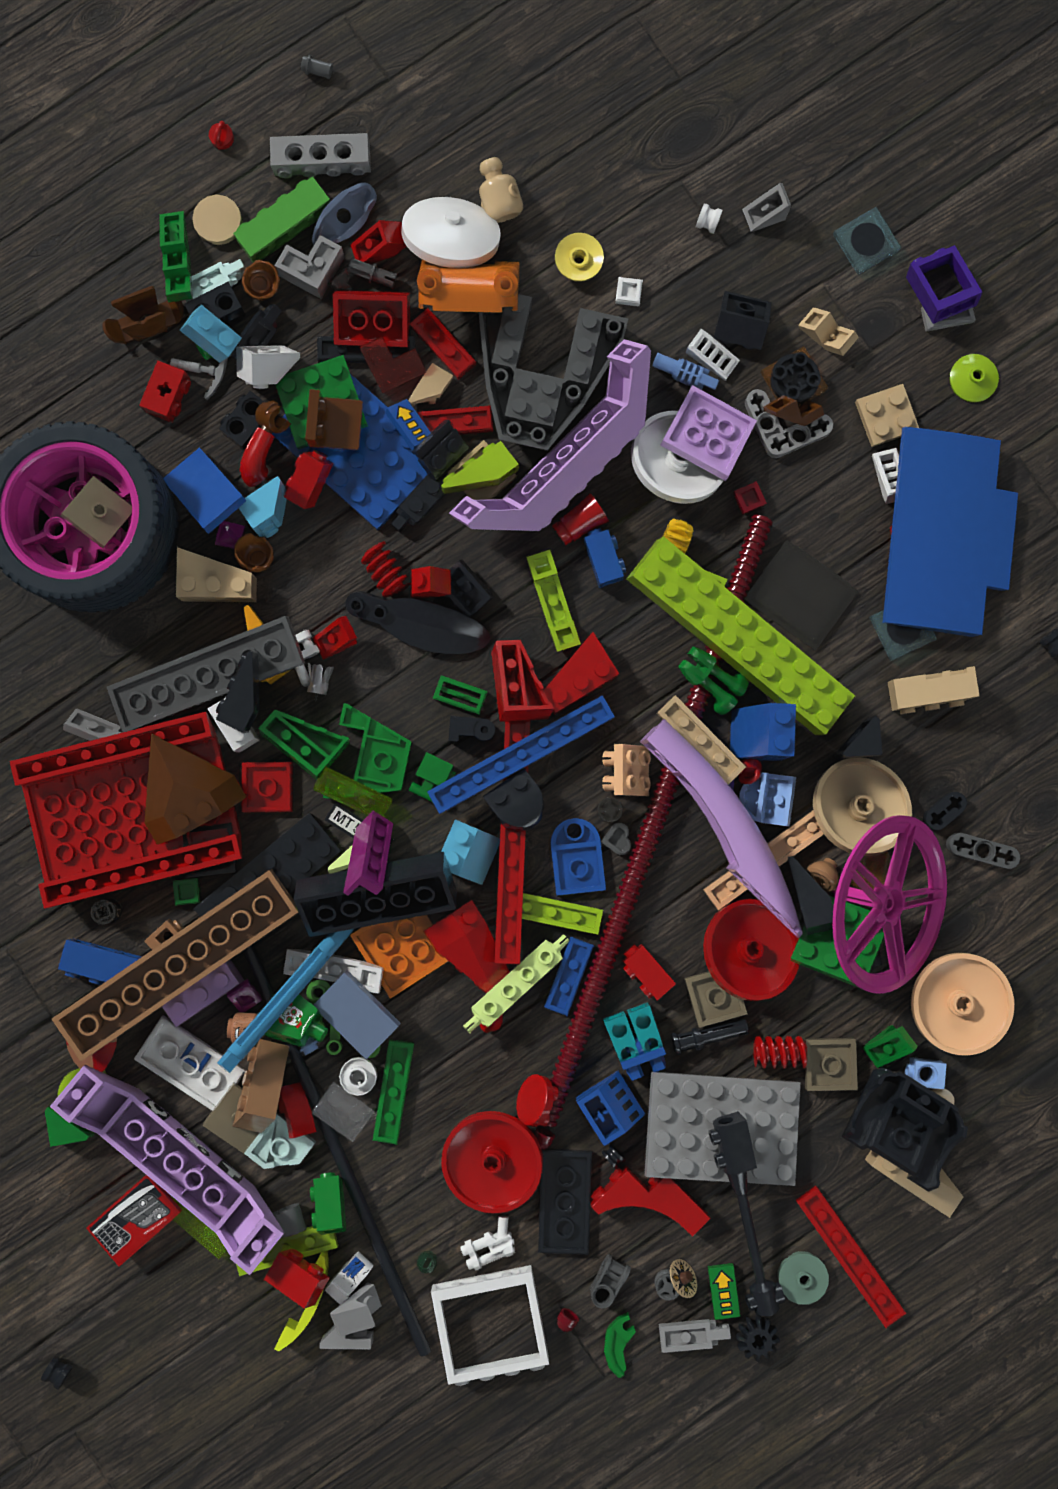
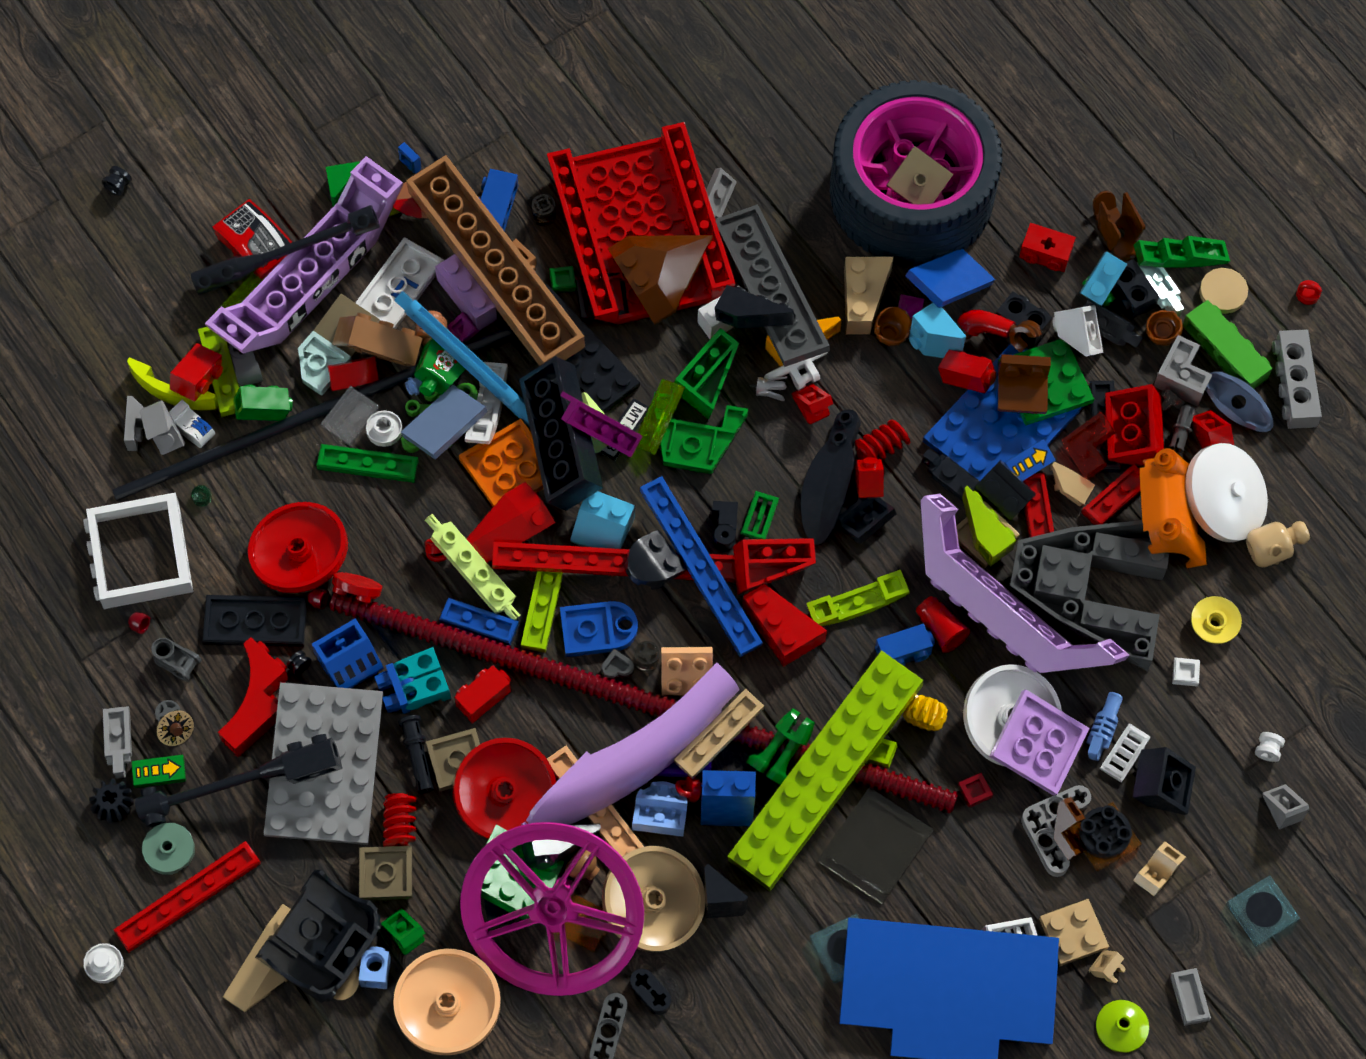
camera: 90 degrees right, 20 degrees down
light grey piece [170,358,228,400] -> none
red tile [242,762,293,812] -> none
green brick [409,752,456,802] -> none
white piece [461,1215,515,1270] -> none
green piece [604,1312,636,1378] -> none
tan wedge [888,666,980,714] -> none
dark purple window [906,245,982,324] -> none
none -> white plate [84,944,124,983]
none -> black bar [191,205,380,296]
none -> blue tile [398,142,421,174]
none -> tan tile [1089,950,1125,983]

